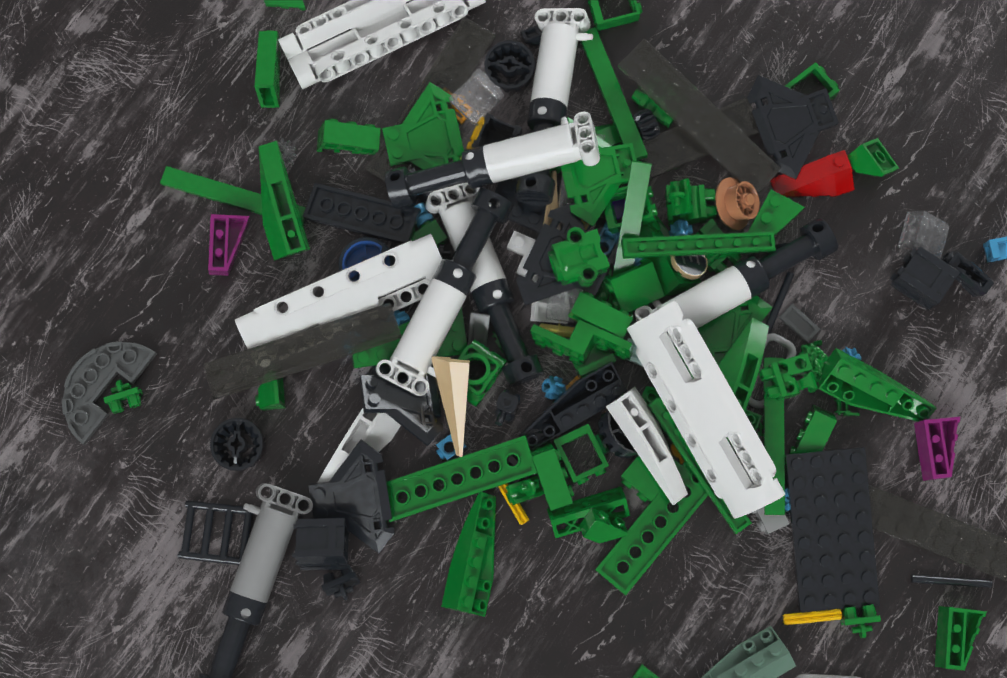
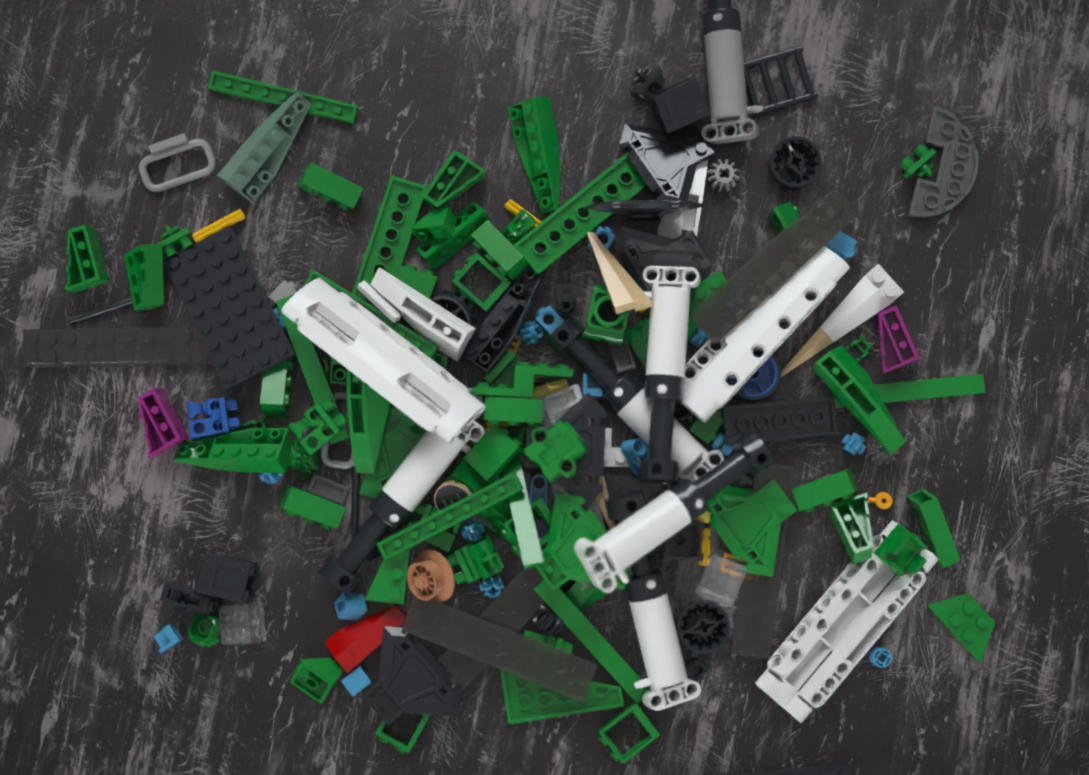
camera: 150 degrees right, 5 degrees up
none -> green wedge [124,244,164,311]
none -> blue hips [186,397,241,439]
none -> green hair [188,612,221,647]
none -> green wedge [278,483,346,530]
none -> green wedge [296,162,363,211]
none -> dark azure panel [334,592,368,621]
none -> dark azure panel [341,665,371,696]
none -> white axle [357,281,401,323]
none -> green wedge [422,149,487,209]
none -> dark azure gear [479,575,504,598]
none -> green wing [500,665,624,724]
none -> dark azure brick [535,306,564,335]
none -> dark azure panel [582,373,602,398]
none -> black plate [586,200,704,222]
none -> dark azure piece [621,438,648,476]
none -> light grey gear [707,159,740,191]
none -> white plate [781,264,904,377]
none -> dark azure brick [826,230,857,260]
none -> green wedge [830,493,873,564]
none -> dark azure gear [841,432,866,456]
none -> green piece [845,335,873,363]
none -> light orange piece [868,492,892,510]
none -> green panel [874,523,927,577]

